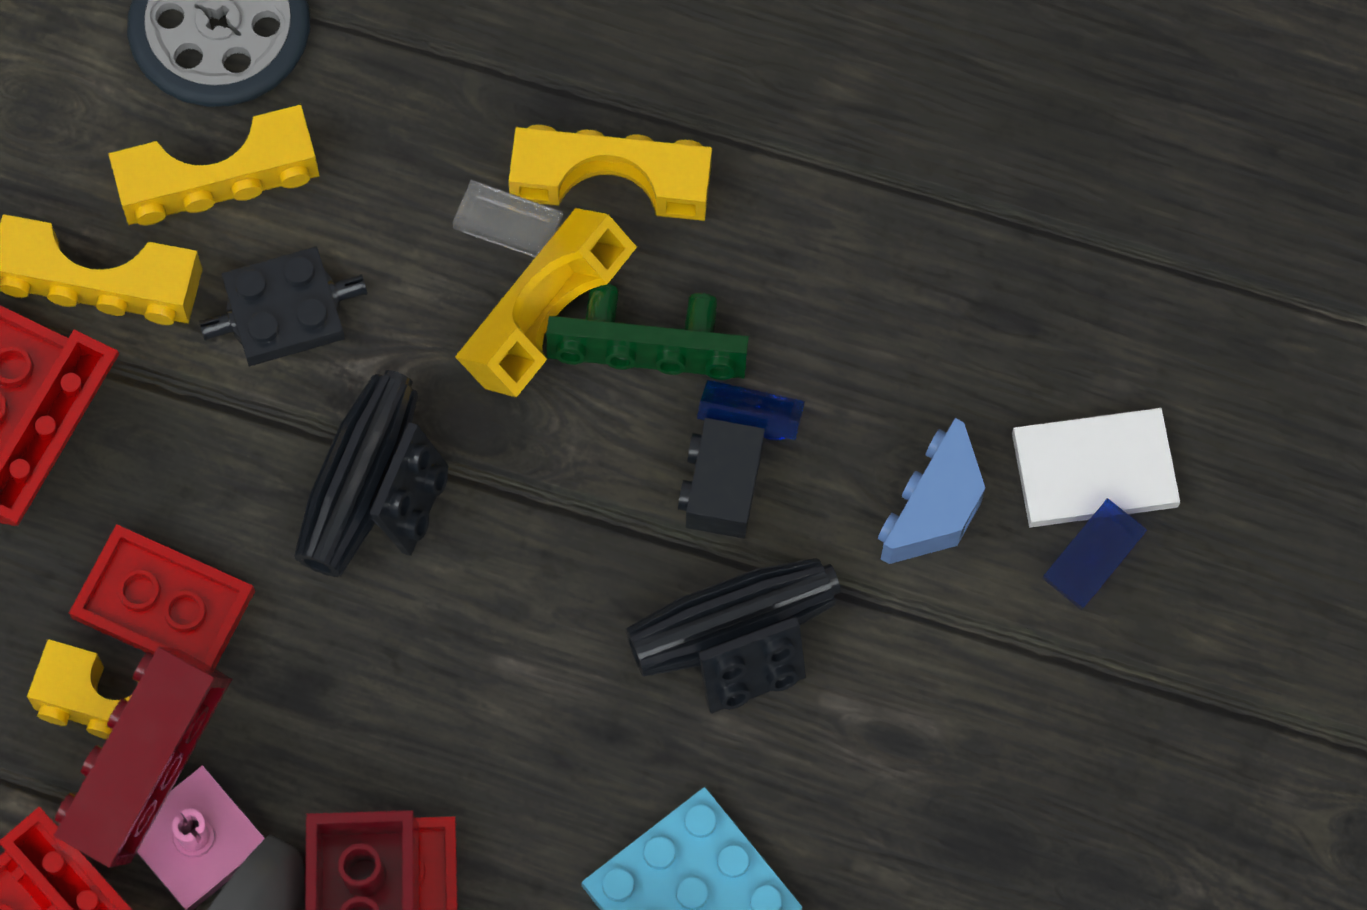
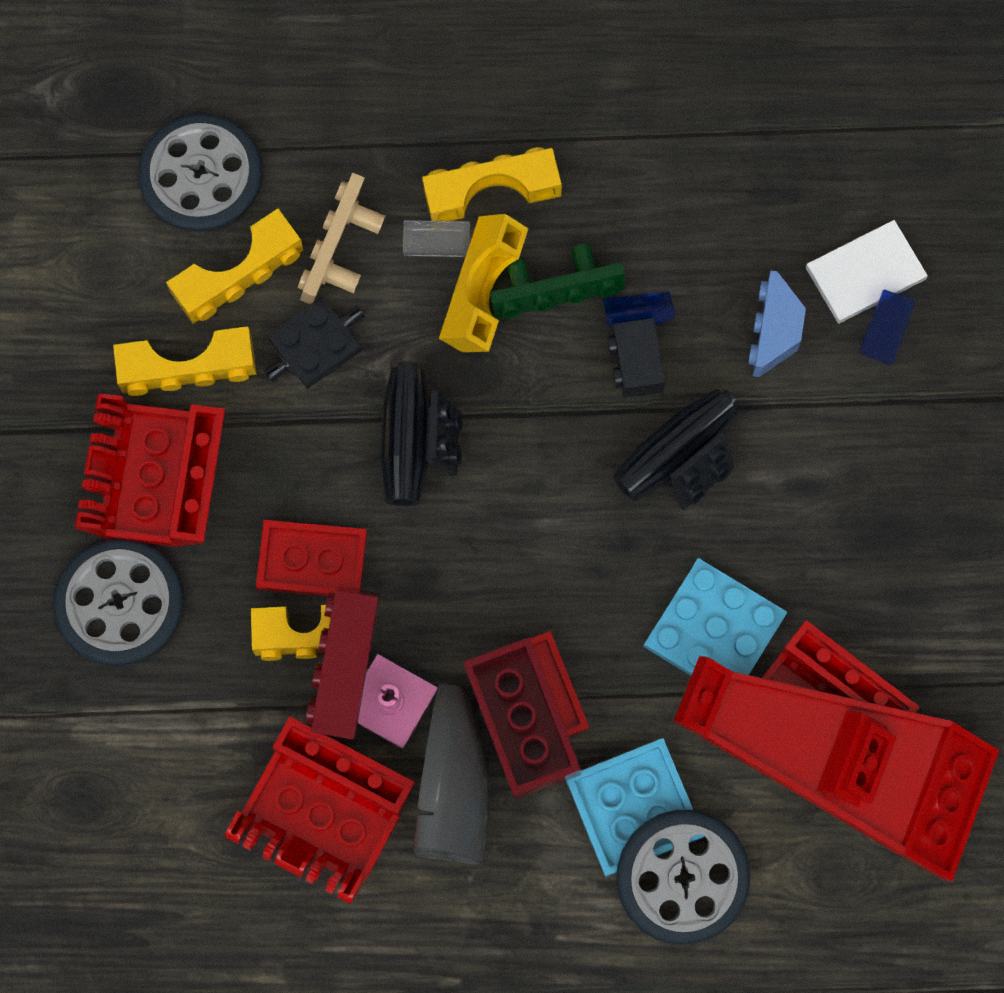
camera: 15 degrees left, 5 degrees up
none -> tan plate [297,173,386,304]

